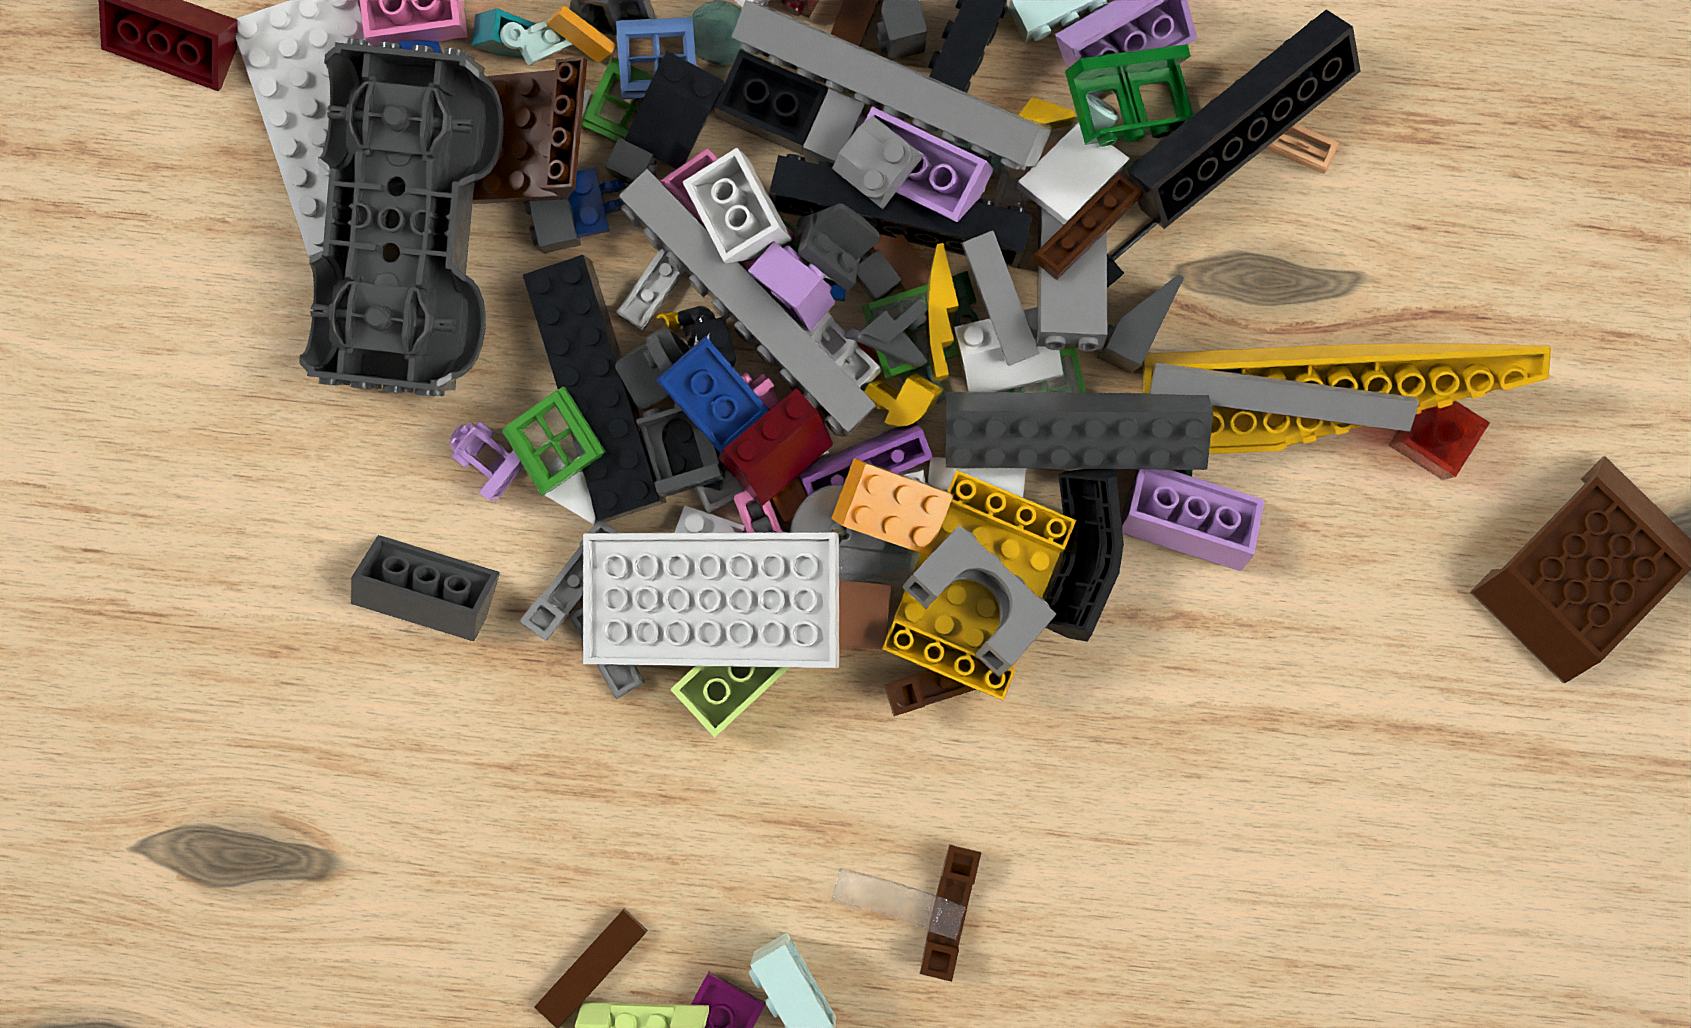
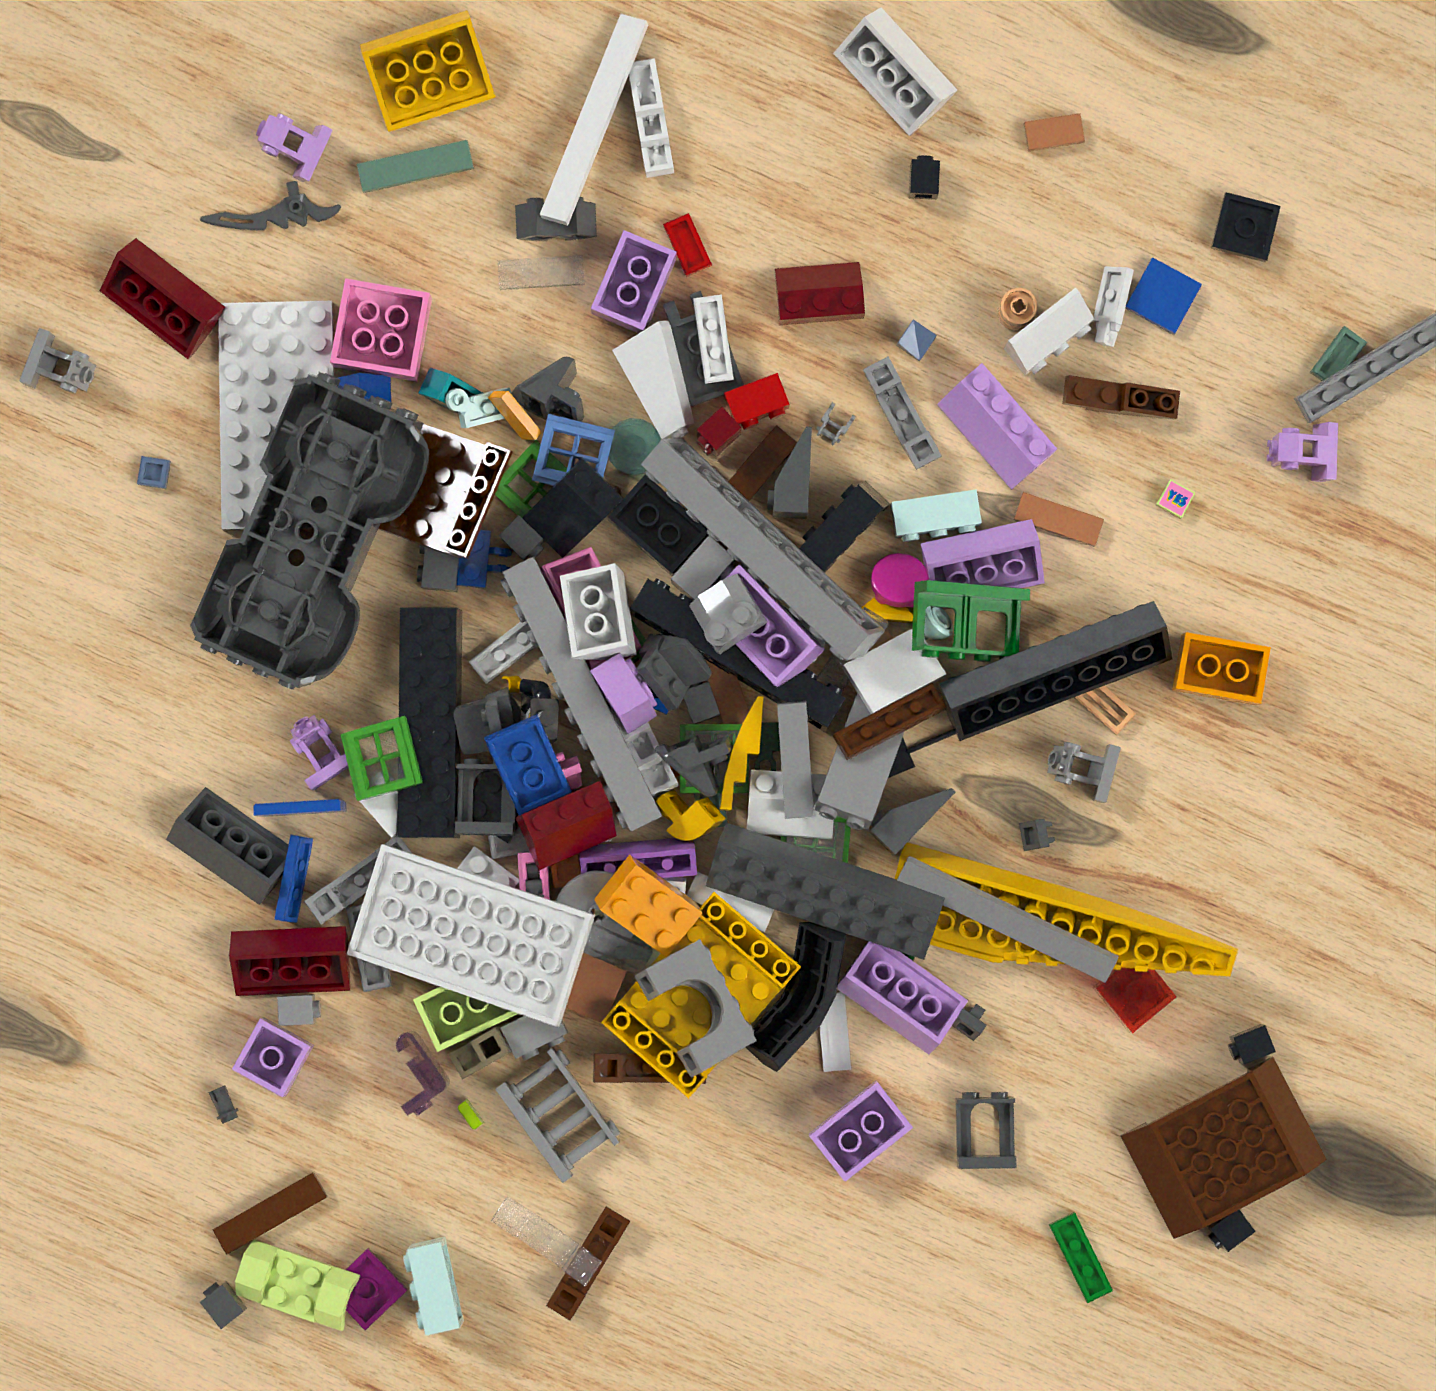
camera: 15 degrees right, 0 degrees up
none -> light grey tile [19,328,96,394]
none -> sand blue tile [137,456,171,489]
none -> dark grey pin [208,1085,239,1124]
none -> dark red slope [229,926,351,996]
none -> lavender brick [232,1017,314,1097]
none -> blue tile [253,799,347,817]
none -> blue tile [274,835,313,923]
none -> light grey brick [277,994,321,1026]
none -> clear purple piece [396,1031,450,1116]
none -> dark tan brick [448,1026,511,1079]
none -> lime tile [457,1099,484,1130]
none -> light grey fence [496,1047,621,1183]
none -> light grey piece [500,1016,568,1061]
none -> lavender brick [808,1080,913,1182]
none -> white sticker [820,991,851,1072]
none -> dark pink tile [871,553,929,607]
none -> dark grey tile [952,1004,987,1041]
none -> dark grey panel [955,1092,1017,1169]
none -> dark grey tile [1019,818,1055,851]
none -> light grey tile [1047,742,1121,803]
none -> green tile [1048,1212,1113,1304]
none -> light orange brick [1172,632,1271,705]
none -> black brick [1207,1209,1256,1252]
none -> black brick [1228,1024,1276,1064]

